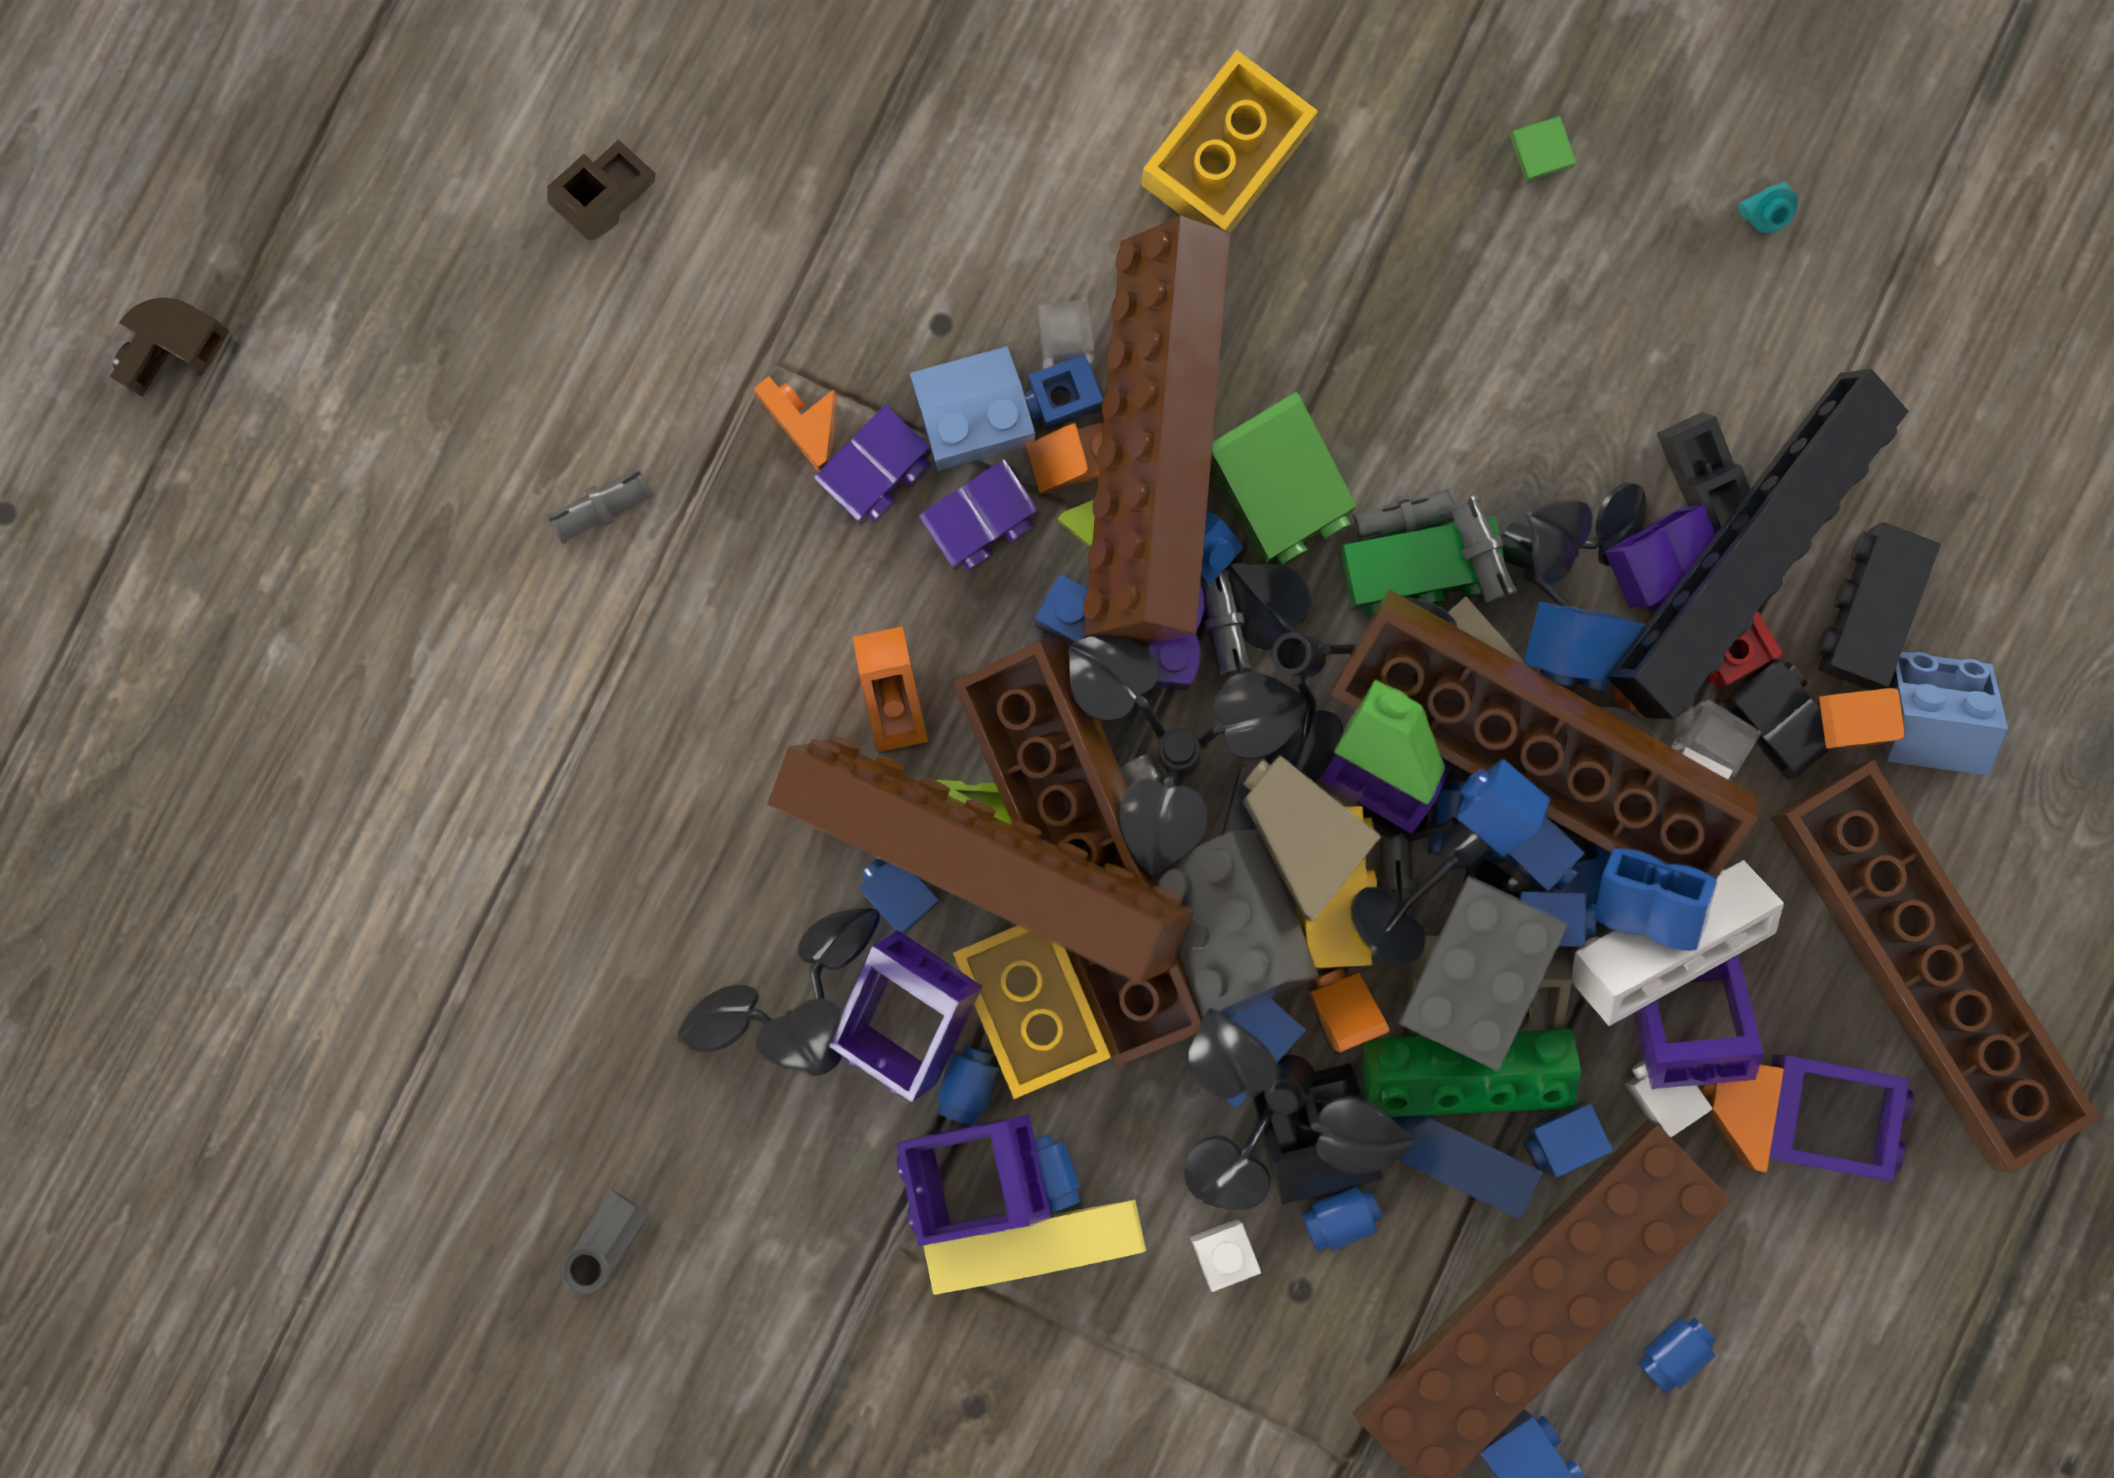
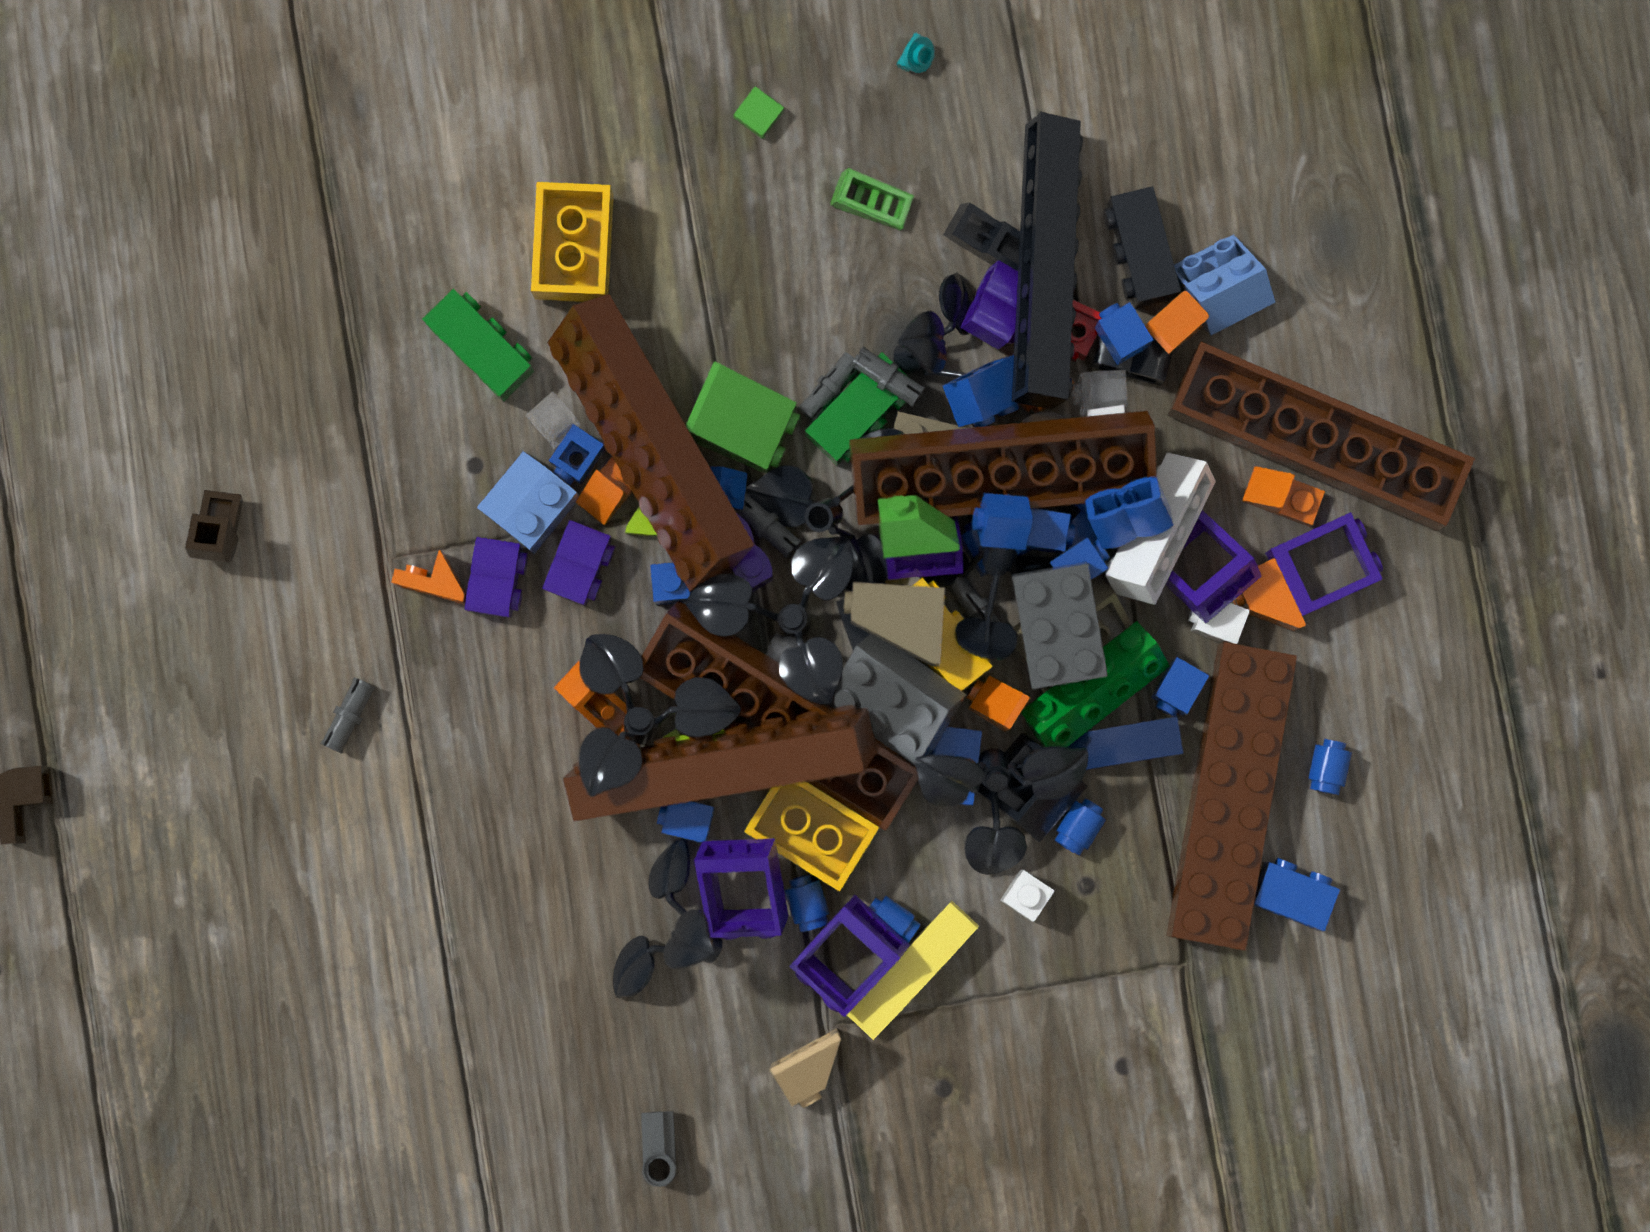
camera: 30 degrees left, 0 degrees up
none -> green brick [422,288,535,402]
none -> black plant [579,634,741,797]
none -> tan slope [770,1028,841,1108]
none -> bright green slope [830,168,914,230]
none -> blue brick [1095,302,1153,366]
none -> orange slope [1242,466,1325,527]

